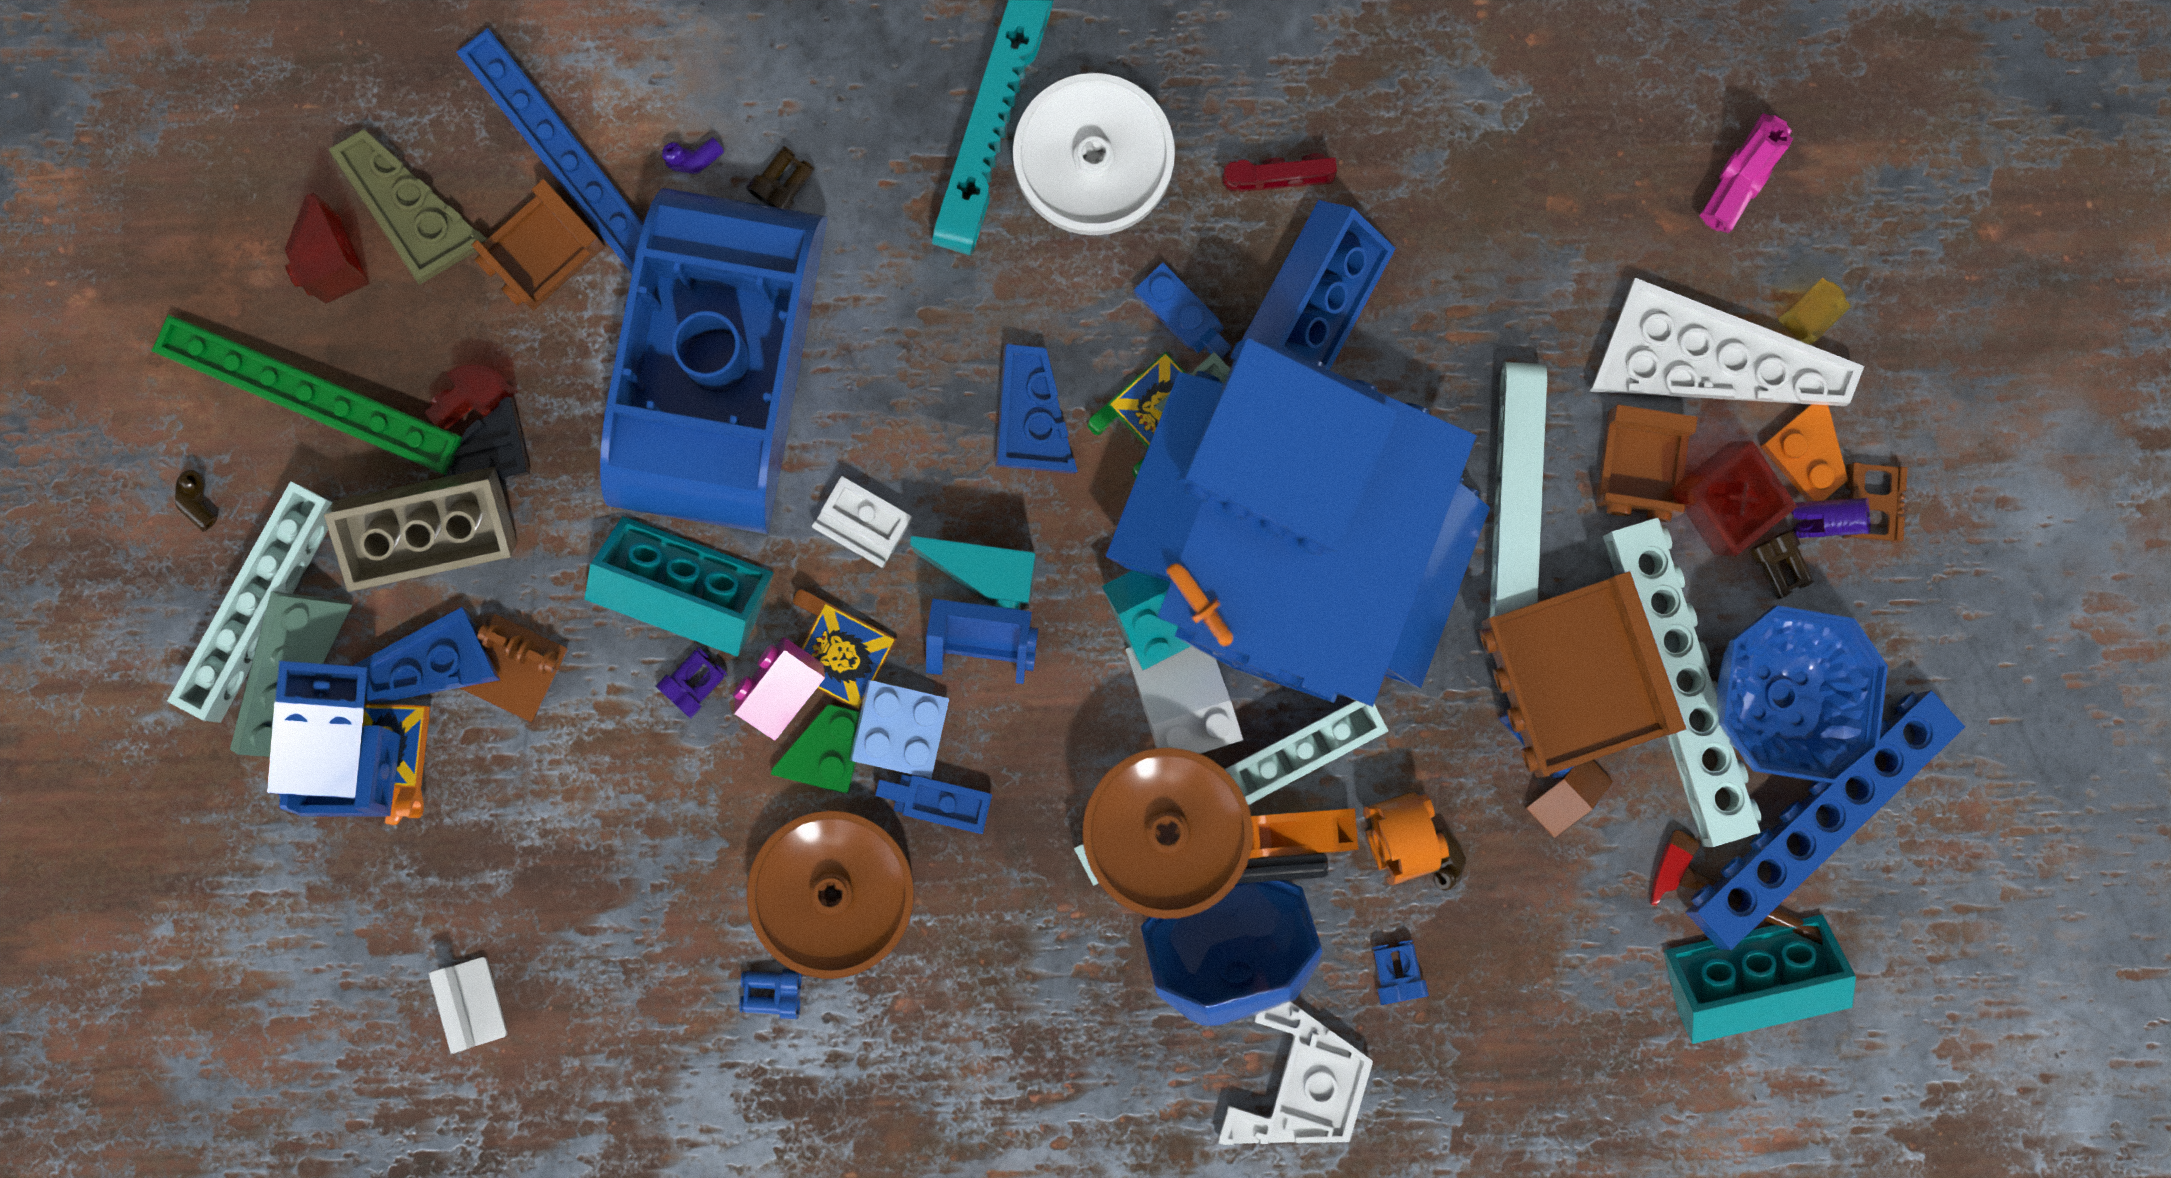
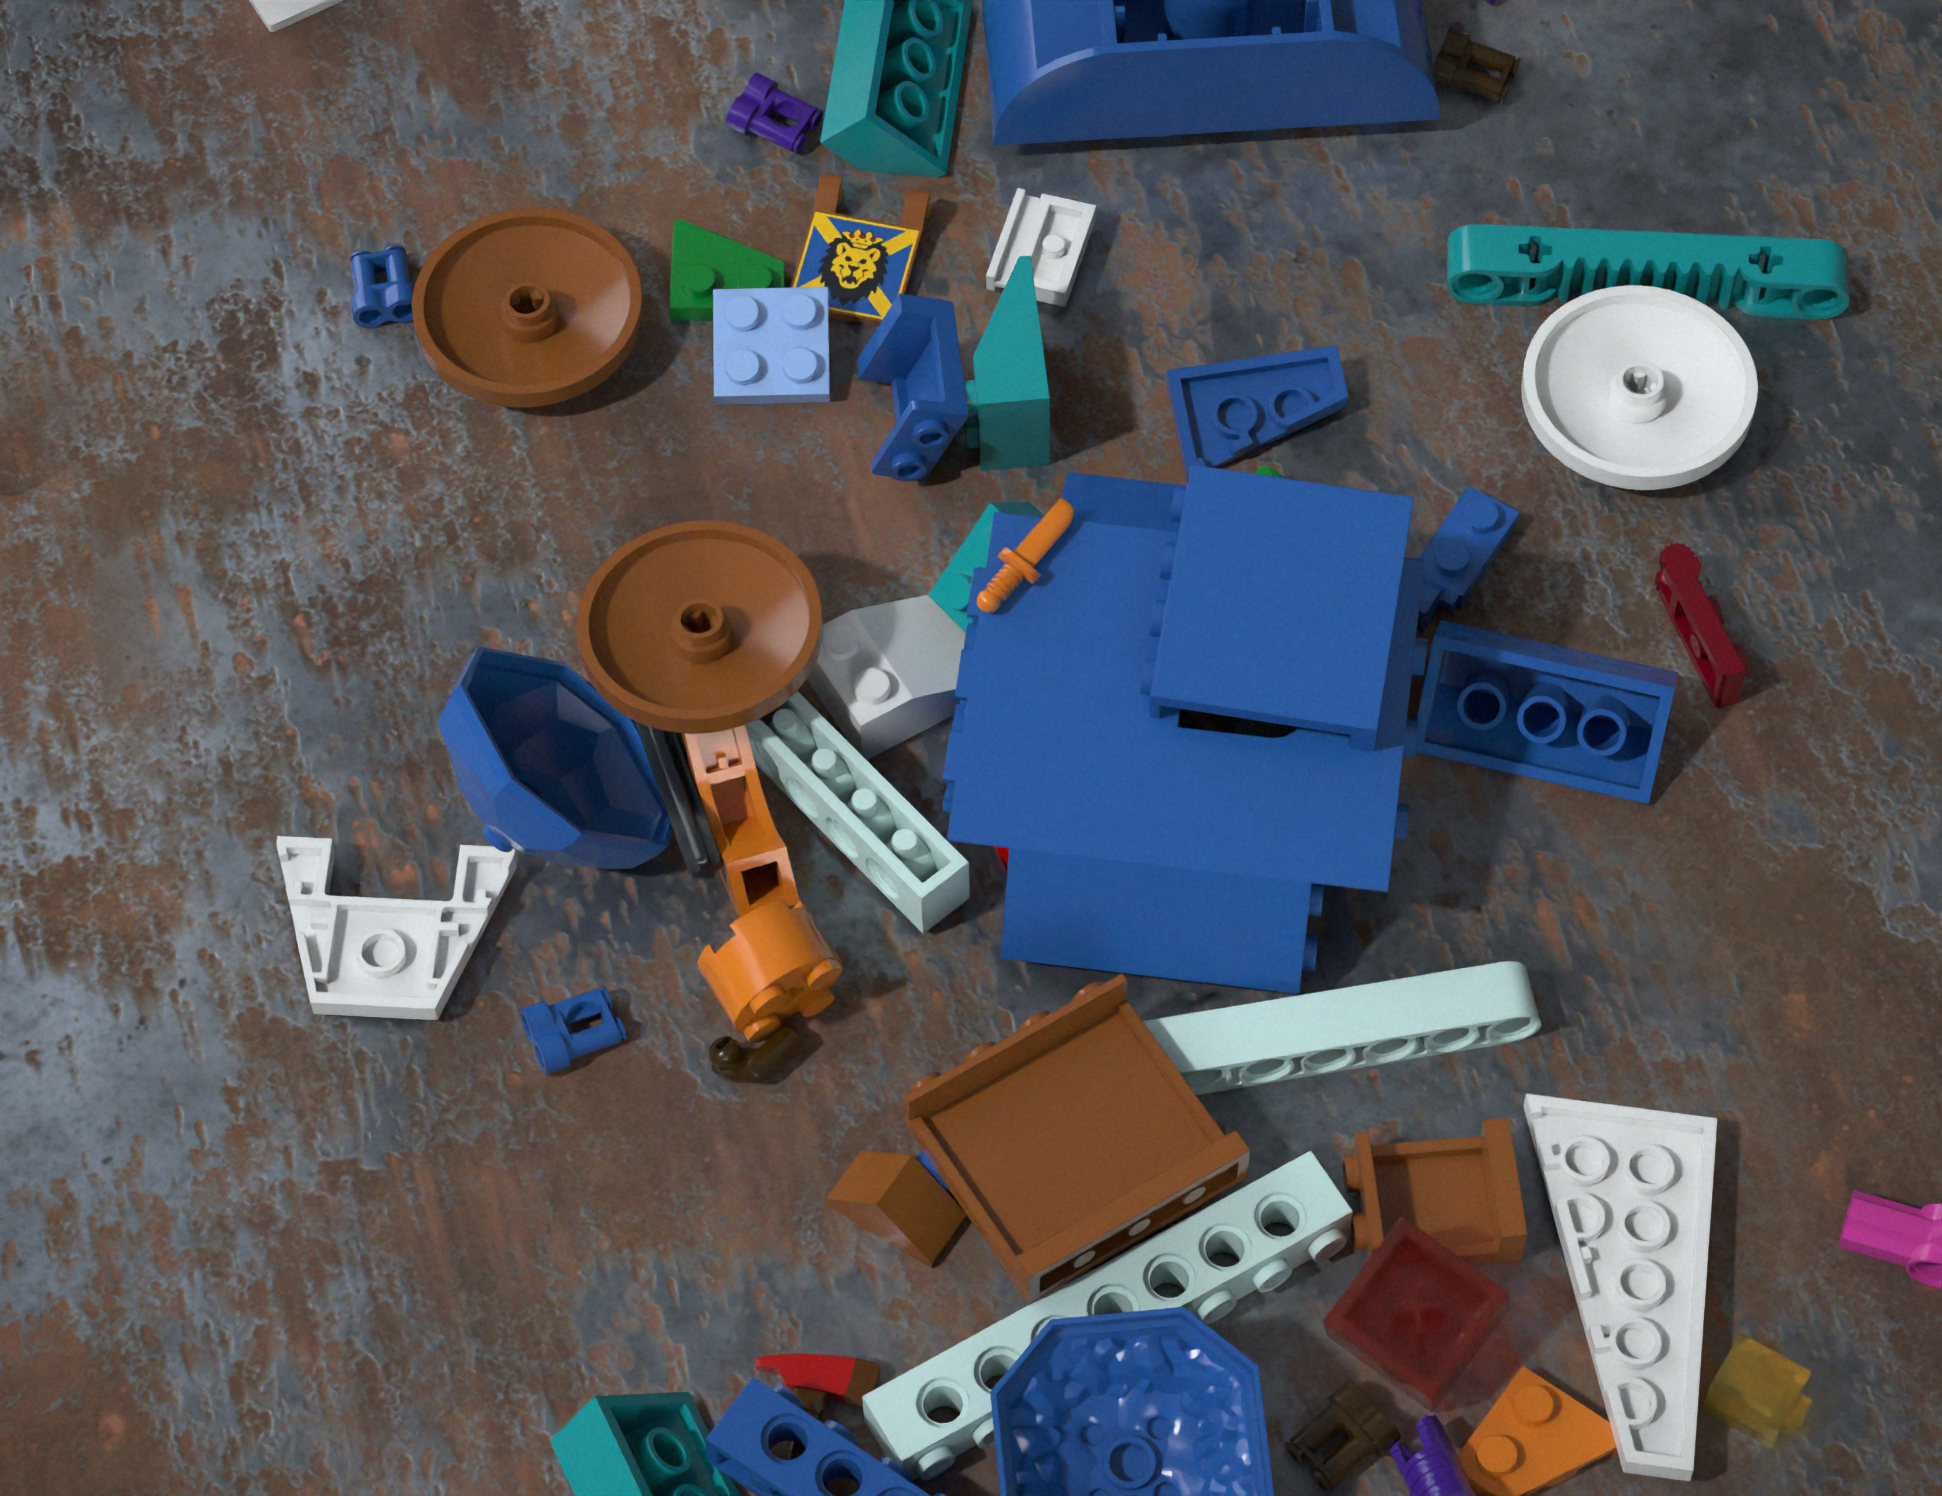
camera: 85 degrees right, 25 degrees down
brick [733,637,825,741] -> none
blue hinge [875,775,992,834] -> none

